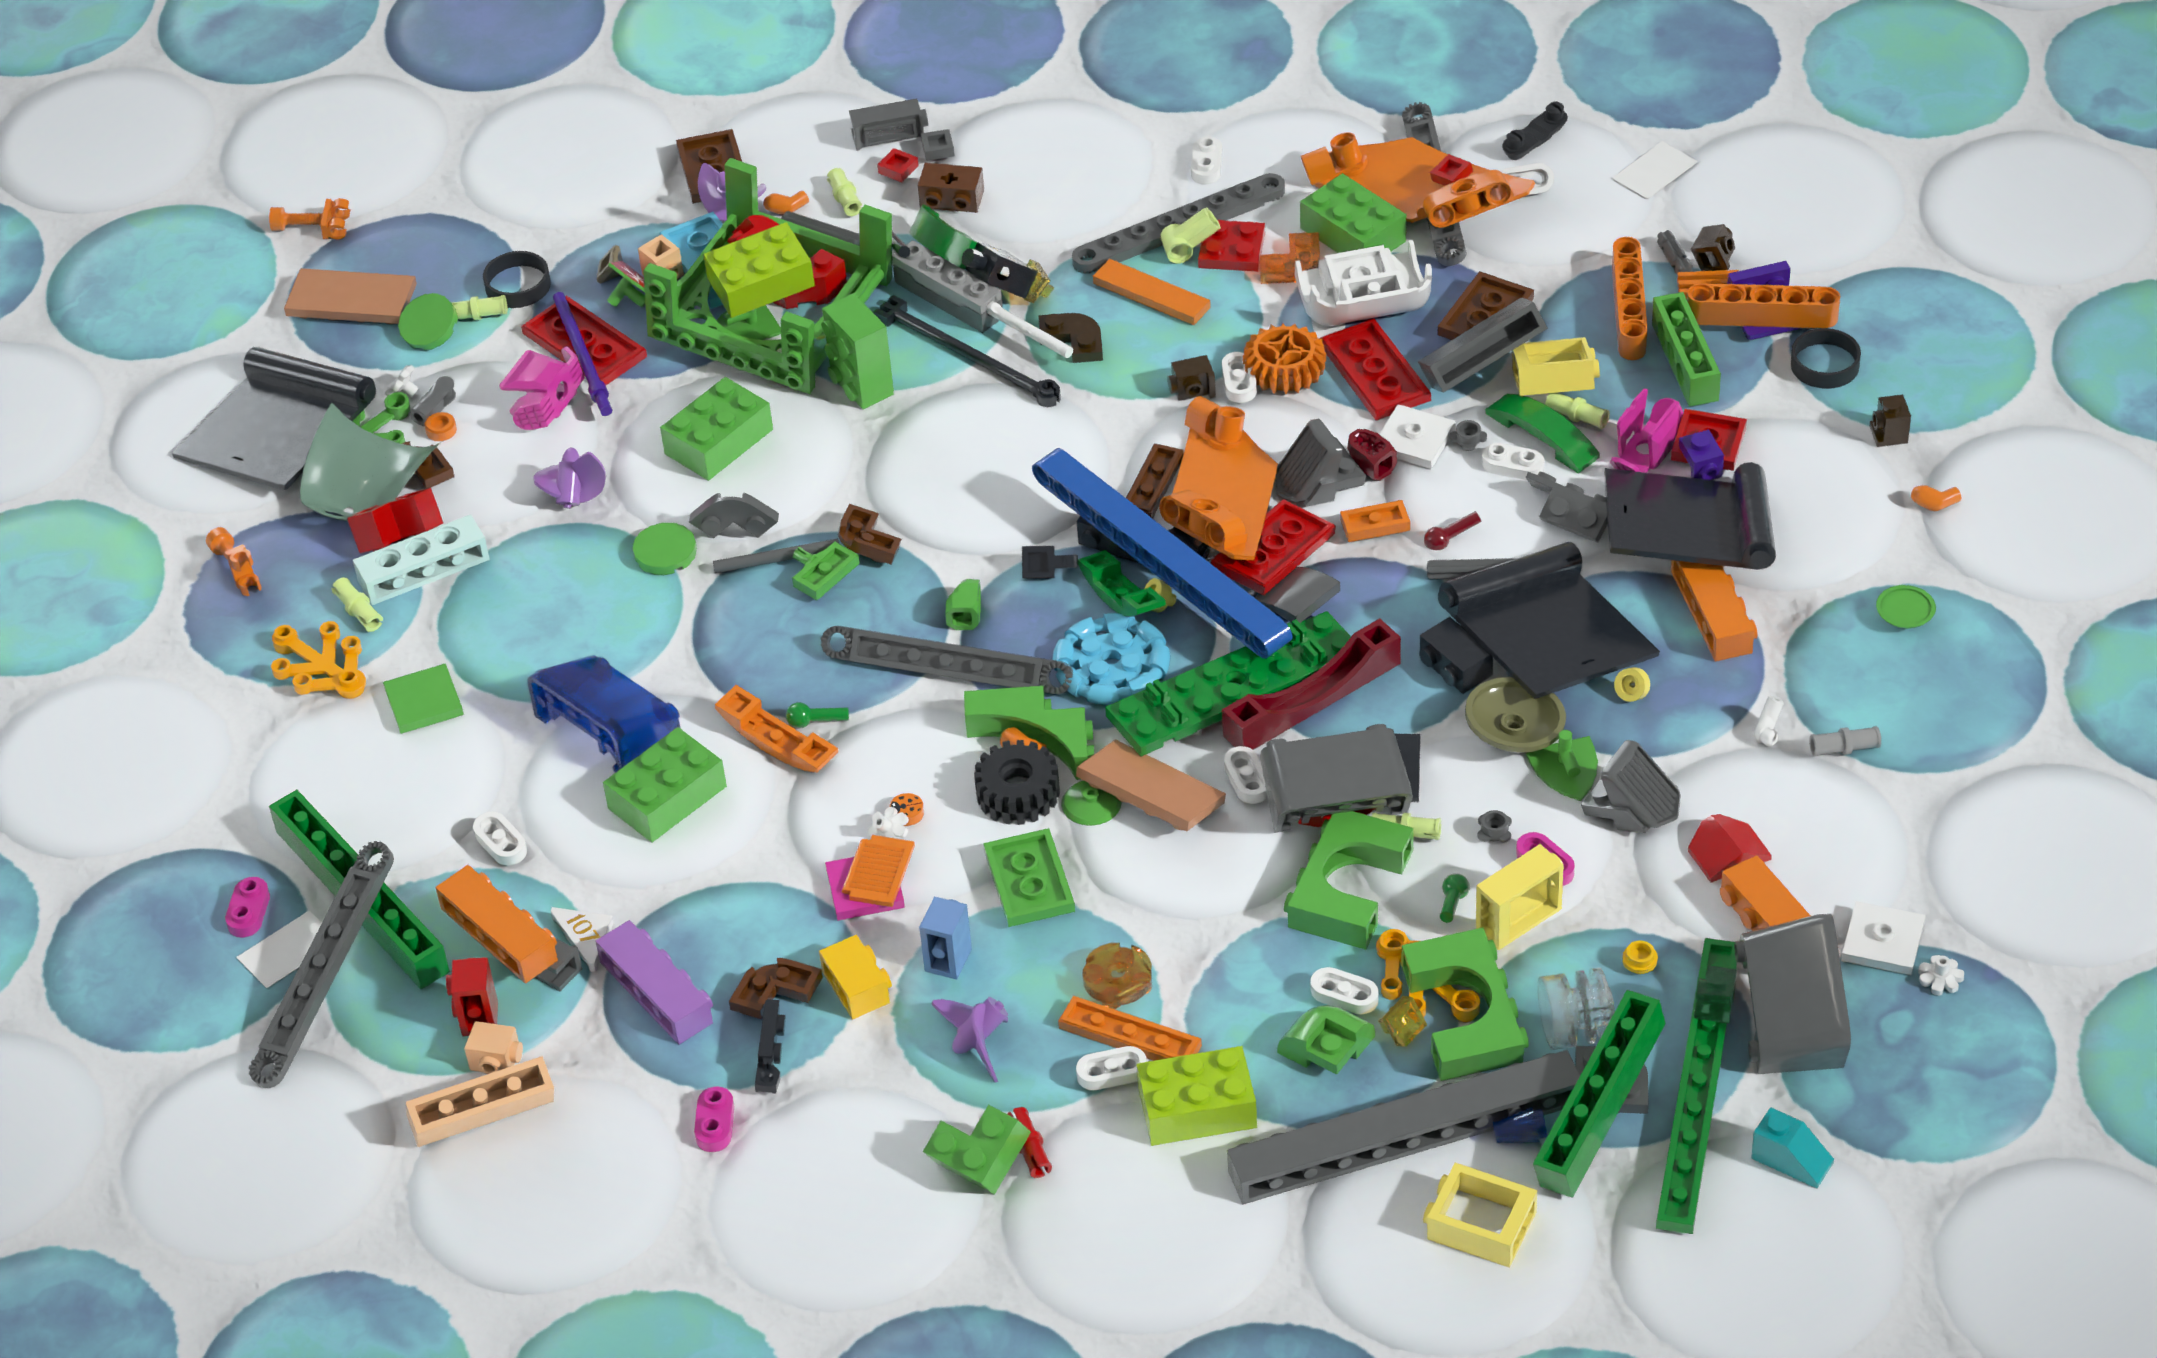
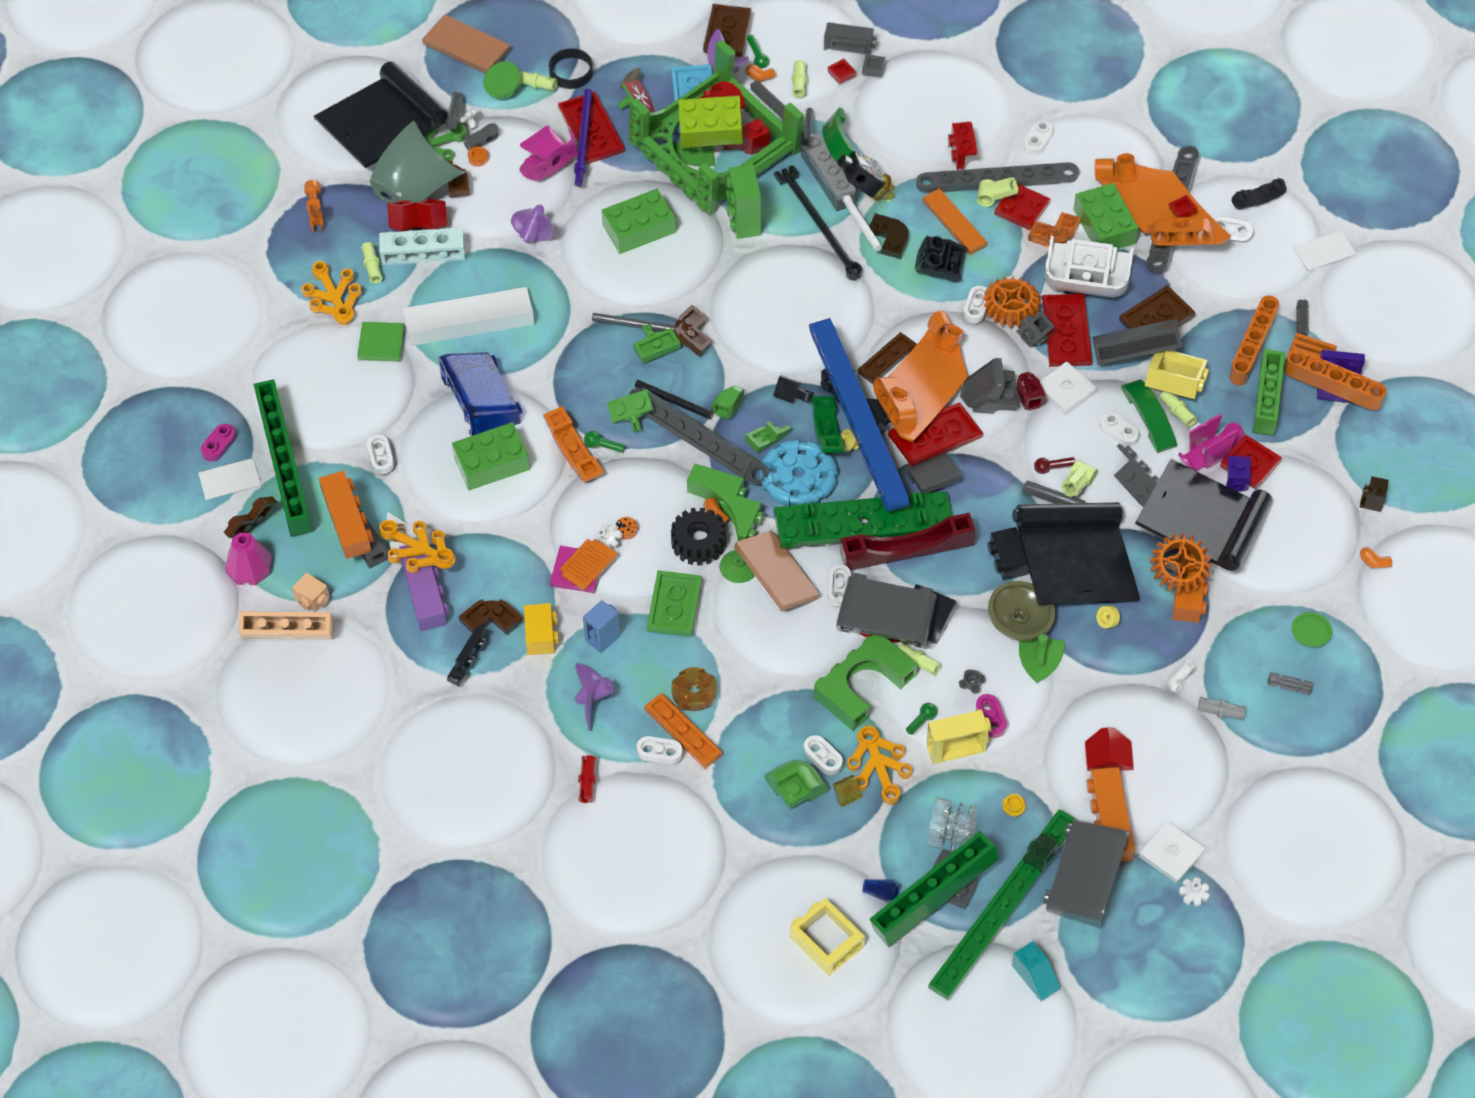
camera: 20 degrees right, 10 degrees up
dark grey plate [248,841,394,1088] -> none
red brick [446,957,498,1037] -> none
bright green tile [632,523,697,575] -> none
light nougat brick [638,234,684,279] -> none
dark grey plate [689,493,779,538] -> none
dark pink plate [694,1086,734,1152] -> none
reddish brown brick [917,163,984,213] -> none
bright green brick [923,1104,1031,1195] -> none
lime brick [1137,1046,1257,1146] -> none
dark brown brick [1167,355,1216,401] -> none
dark grey brick [1227,1050,1580,1205] -> none
orange plate [1340,500,1410,542] -> none
bright green arch [1401,927,1529,1081] -> none
dark grey plate [1449,420,1487,451] -> none
dark grey piece [1581,740,1681,833] -> none
dark brown brick [1691,224,1736,271] -> none
black tyre [1791,328,1861,389] -> none
none -> reddish brown plate [224,496,277,538]
none -> dark pink cone [225,533,273,585]
none -> light orange plant [380,520,455,573]
none -> white arch [403,287,535,346]
none -> dark grey axle [446,91,463,129]
none -> bright green plate [607,389,654,433]
none -> black bar [635,380,714,420]
none -> bright green slope [744,421,791,454]
none -> green bar [747,35,770,69]
none -> black slope [915,236,967,282]
none -> red bracket [948,121,978,170]
none -> dark grey brick [1016,311,1055,347]
none -> yellowish green piece [1061,460,1097,497]
none -> orange gear [1150,534,1212,594]
none -> dark grey axle [1268,672,1313,695]

